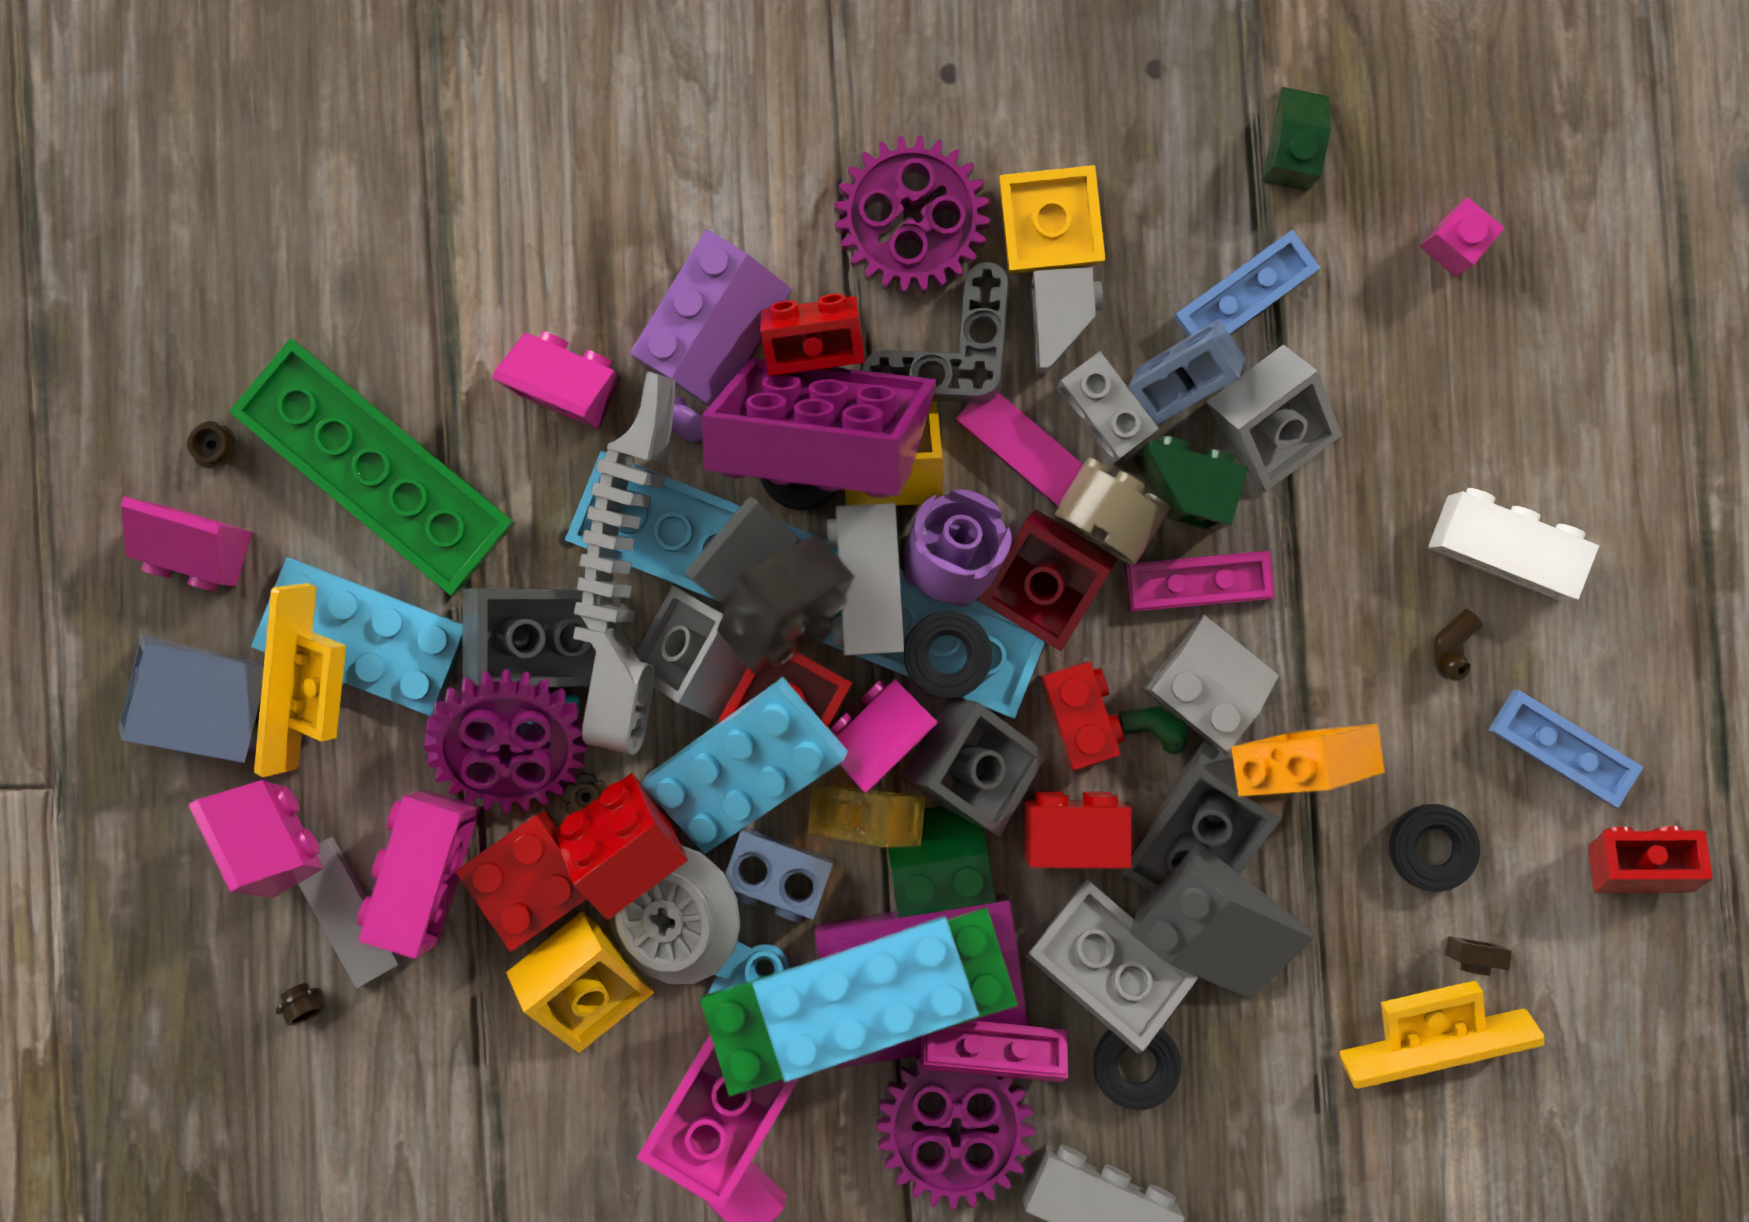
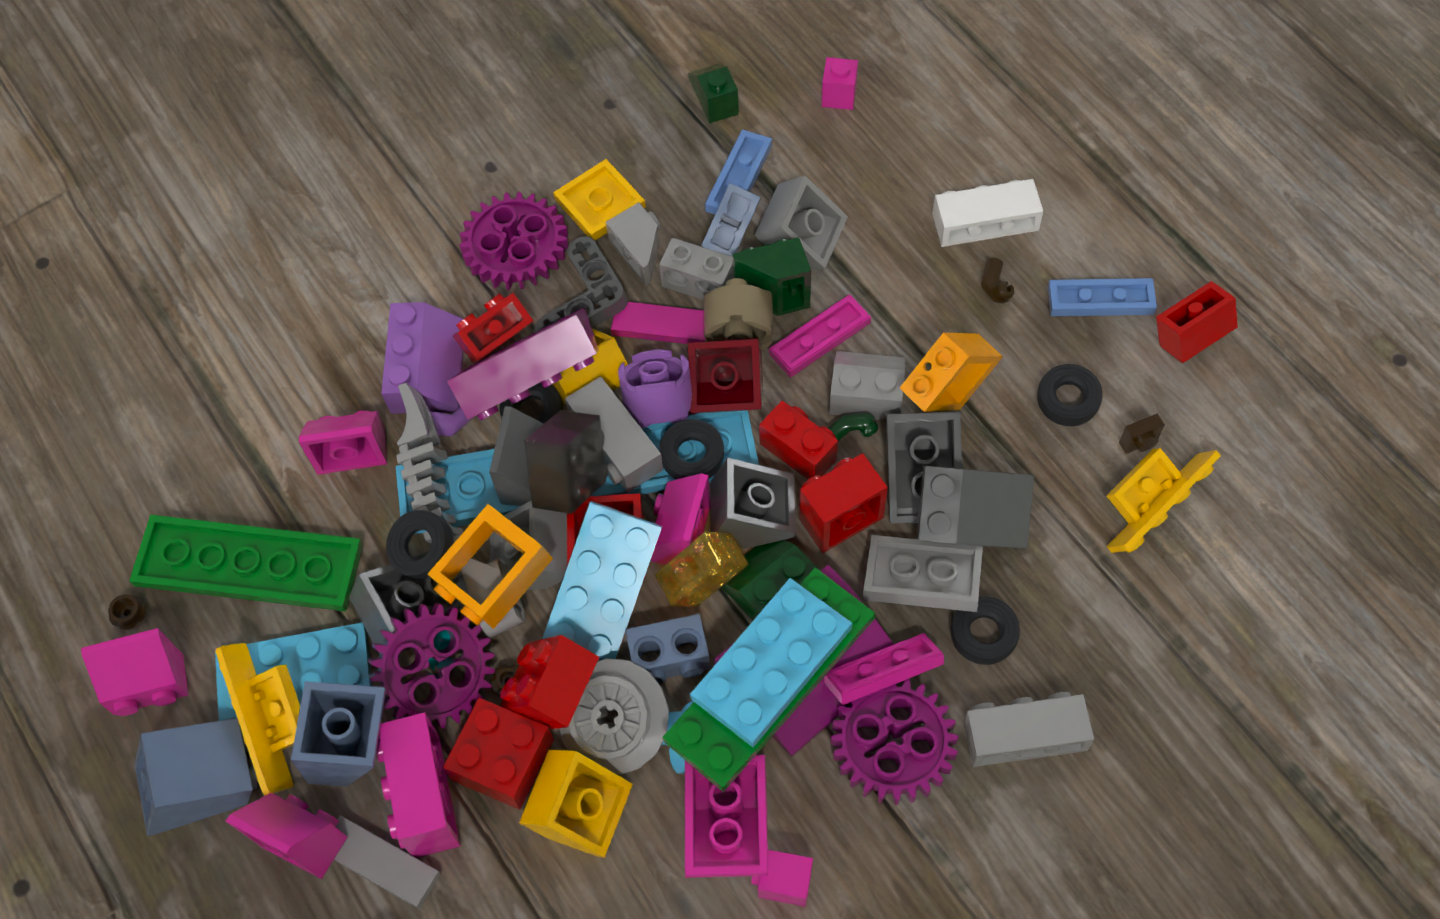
camera: 30 degrees left, 25 degrees down
none -> sand blue slope [291,681,386,787]
none -> black tyre [386,510,454,578]
none -> light orange window [428,504,553,629]

